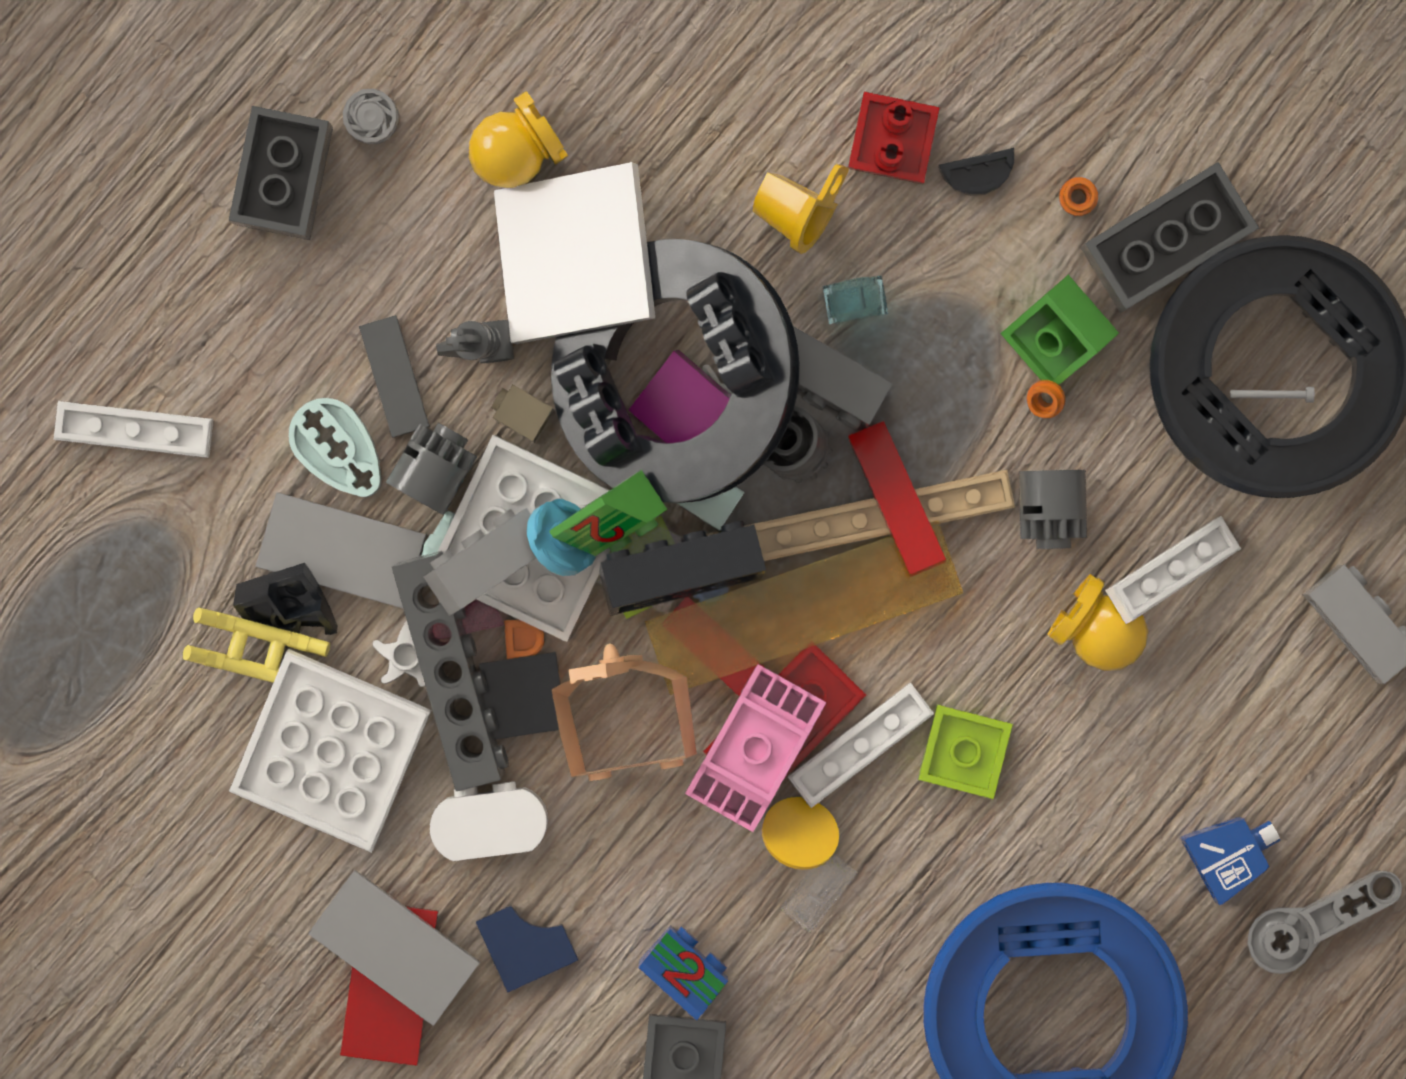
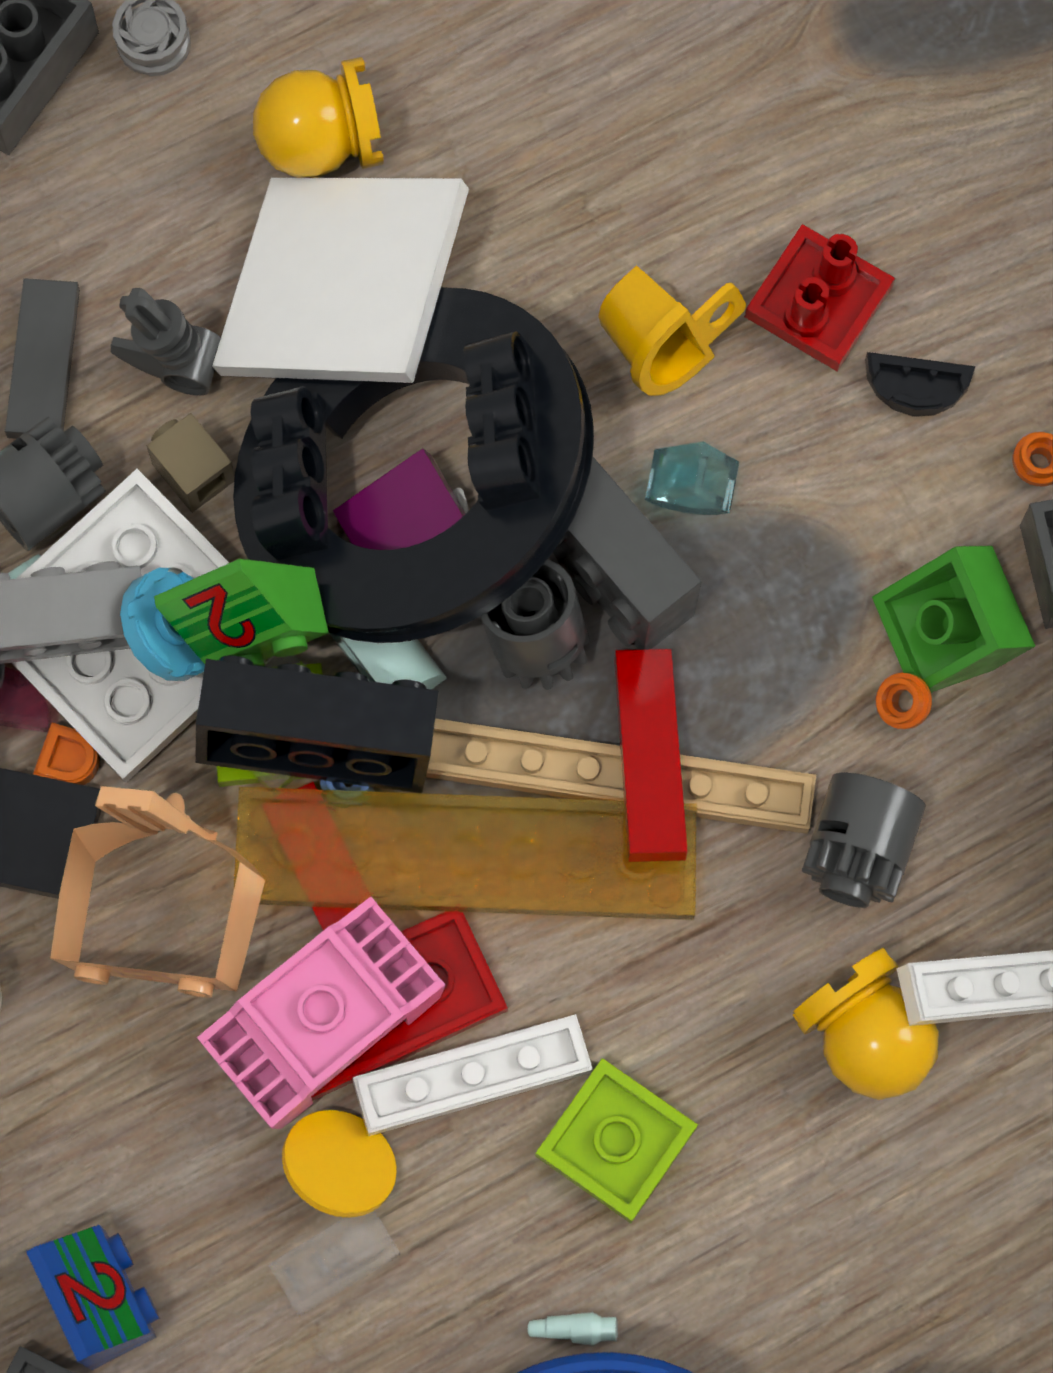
camera: 15 degrees right, 15 degrees down
none -> light aqua piece [527,1312,618,1346]

